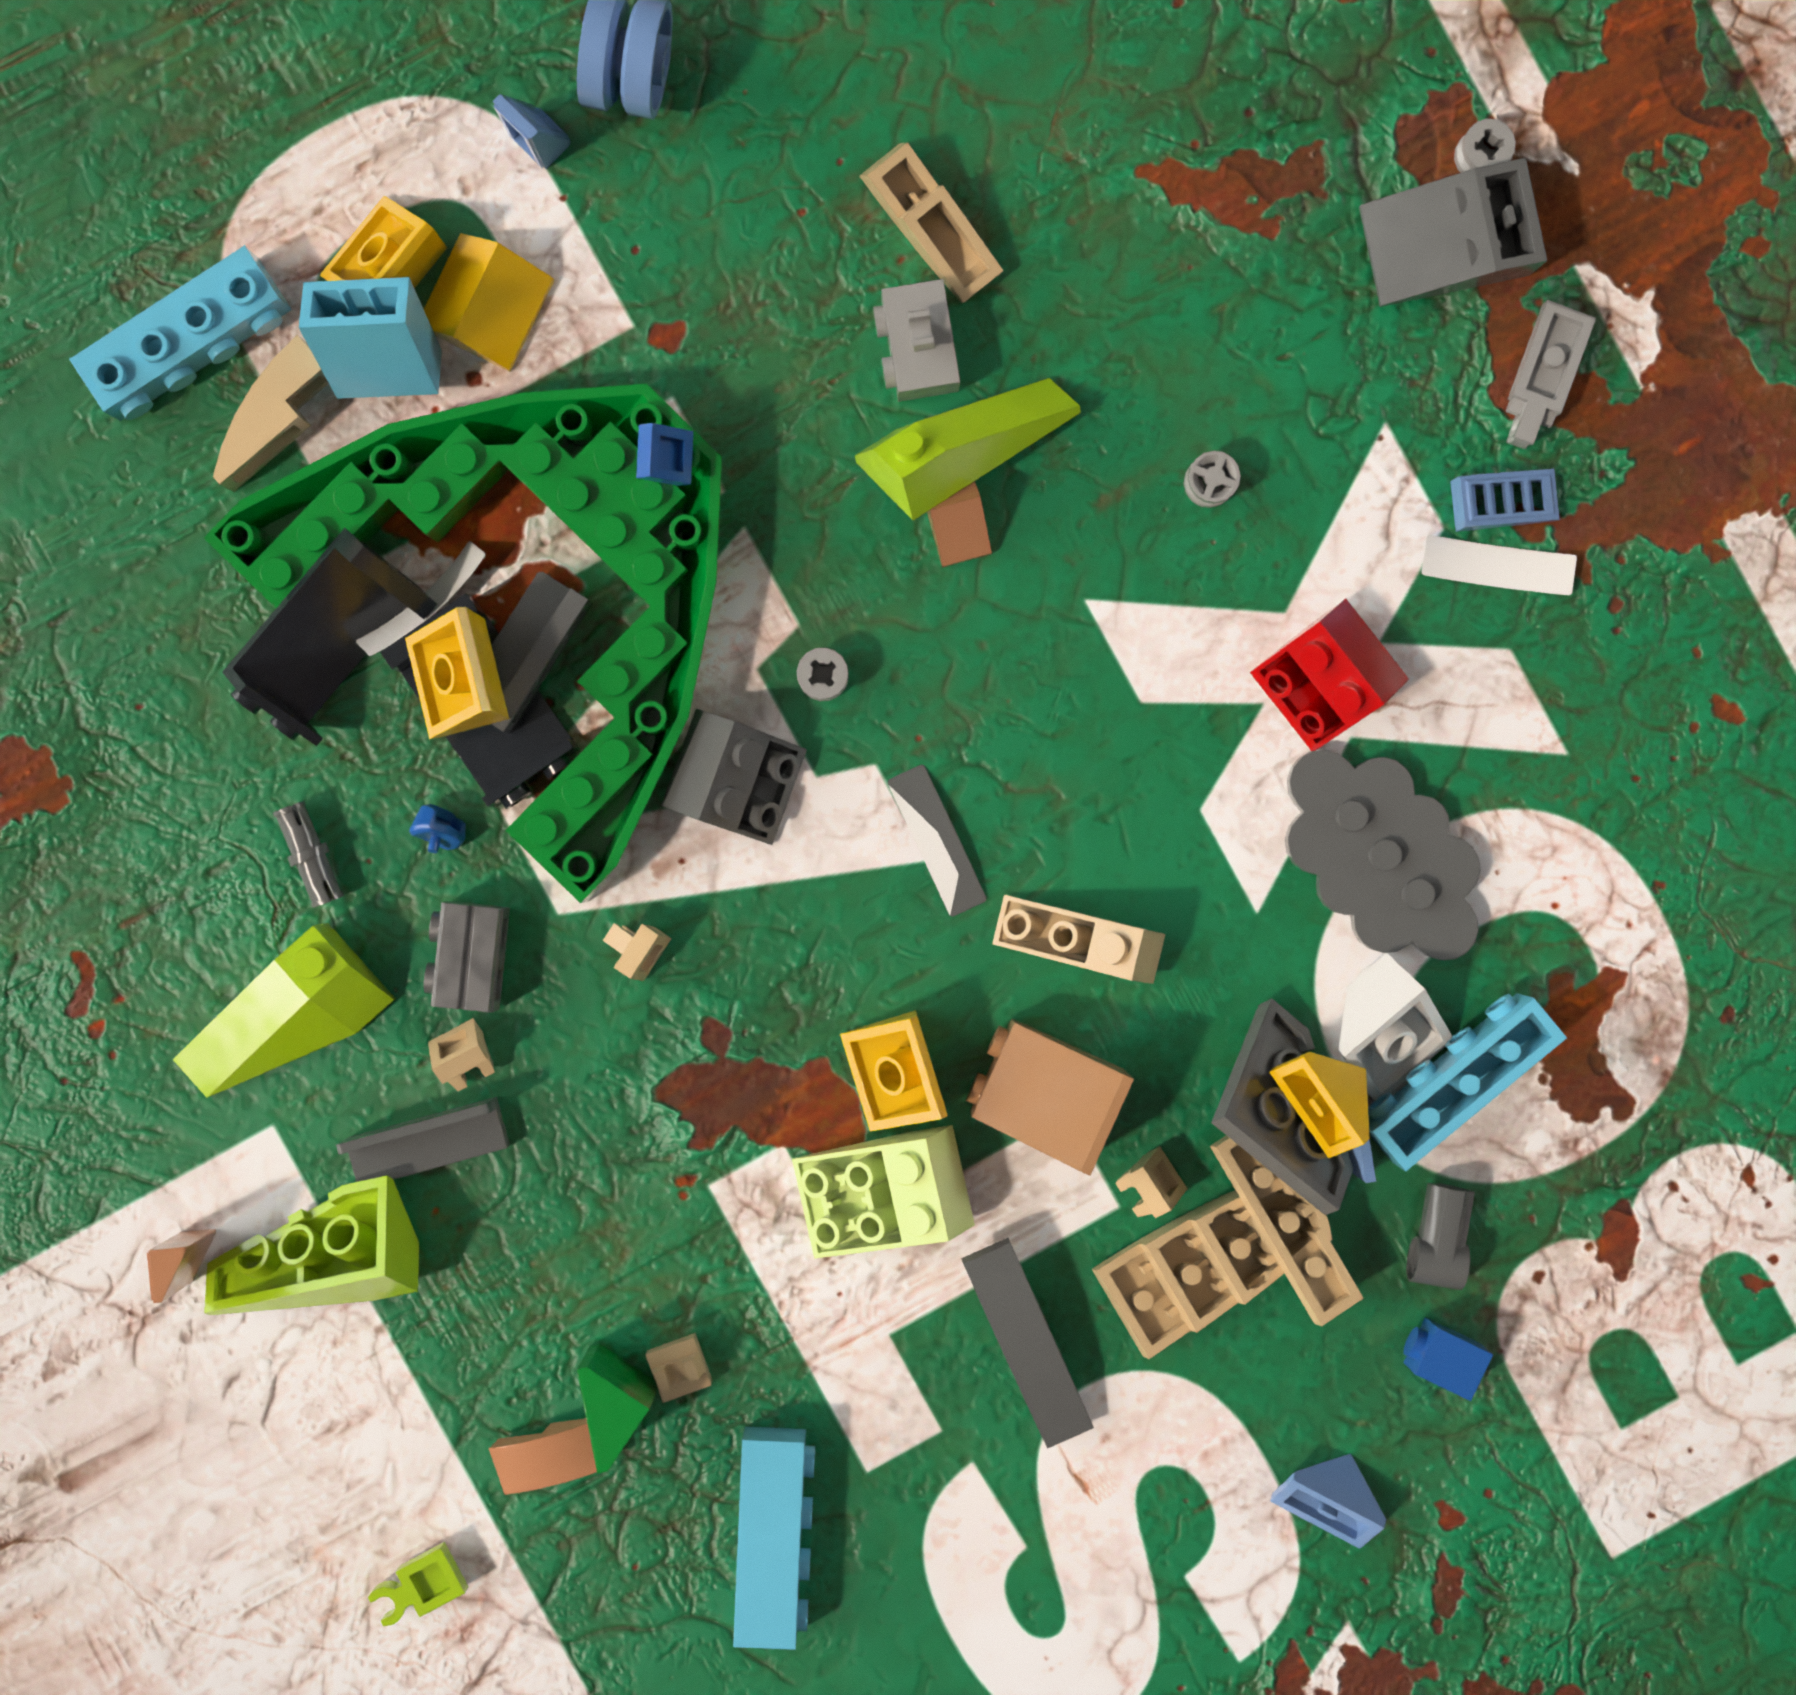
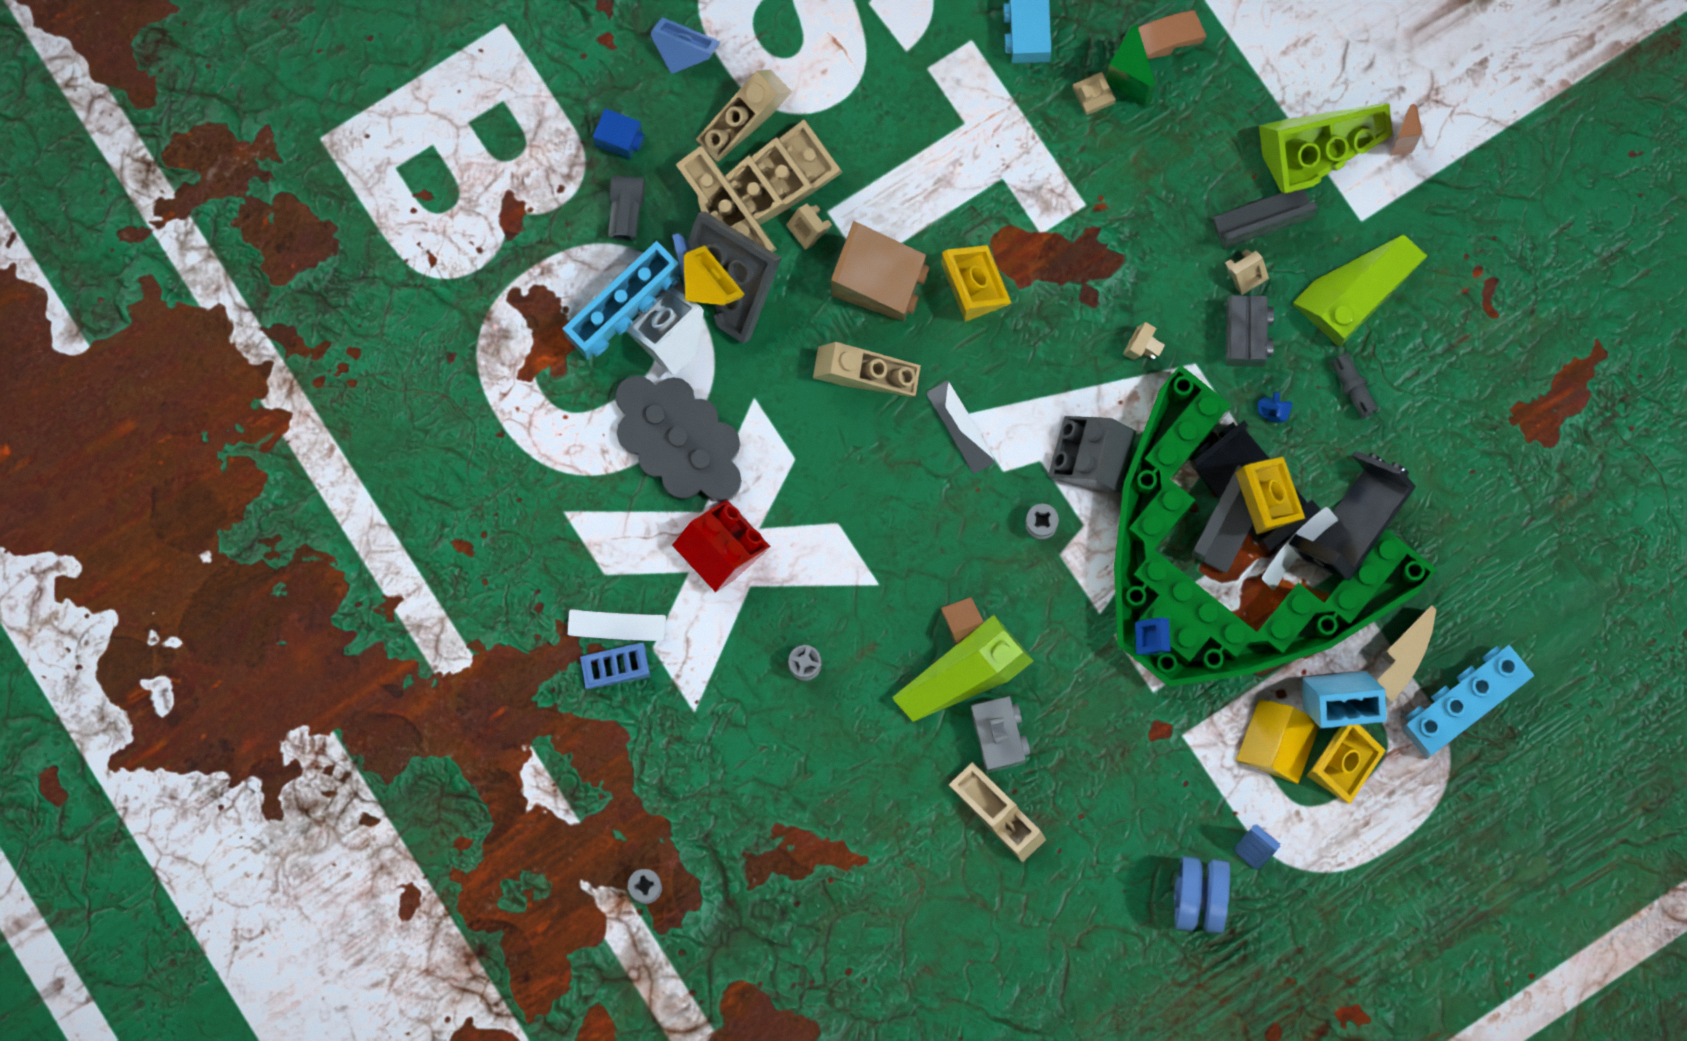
camera: 175 degrees right, 10 degrees down
yellowish green slope [792,1125,975,1259] -> none
dark grey slope [961,1238,1094,1449] -> none
slope [1359,158,1547,307] -> none
light grey hinge [1506,300,1595,450] -> none
none -> tan slope [696,70,792,162]

